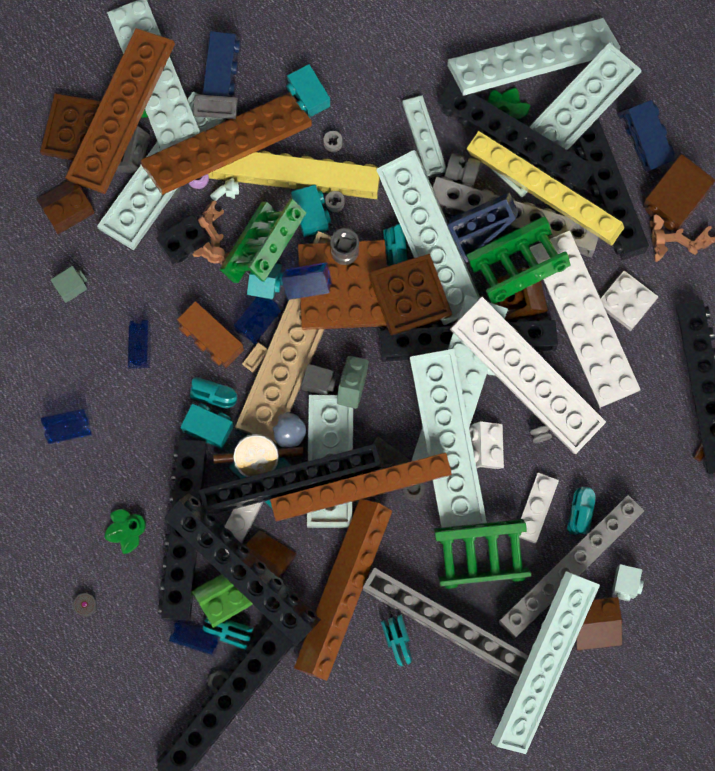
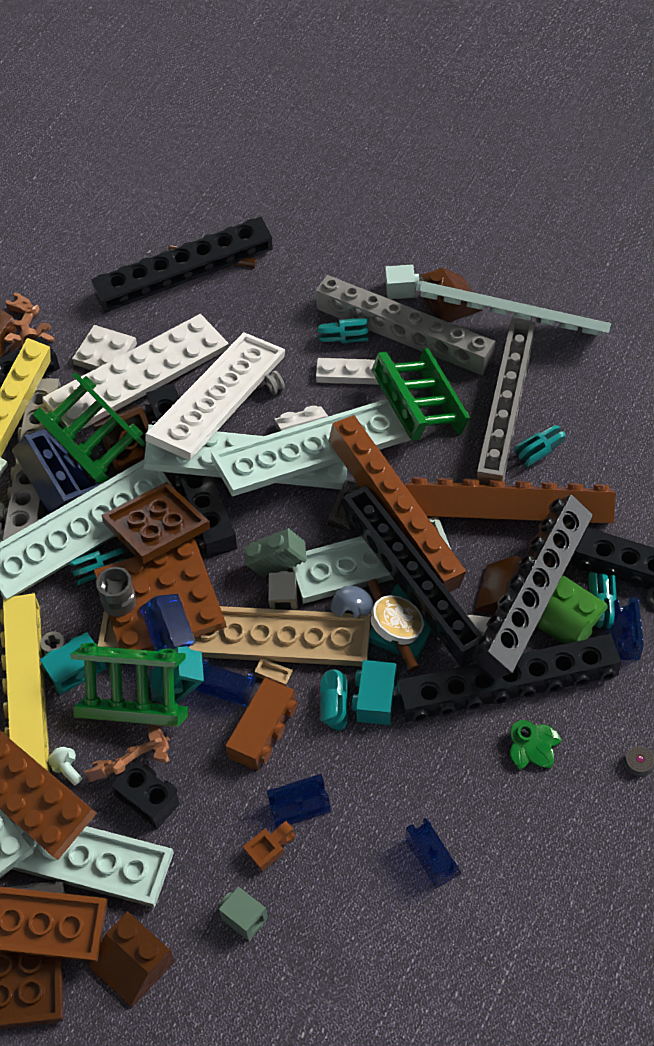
camera: 105 degrees left, 20 degrees down
none -> dark orange plate [242,821,296,871]

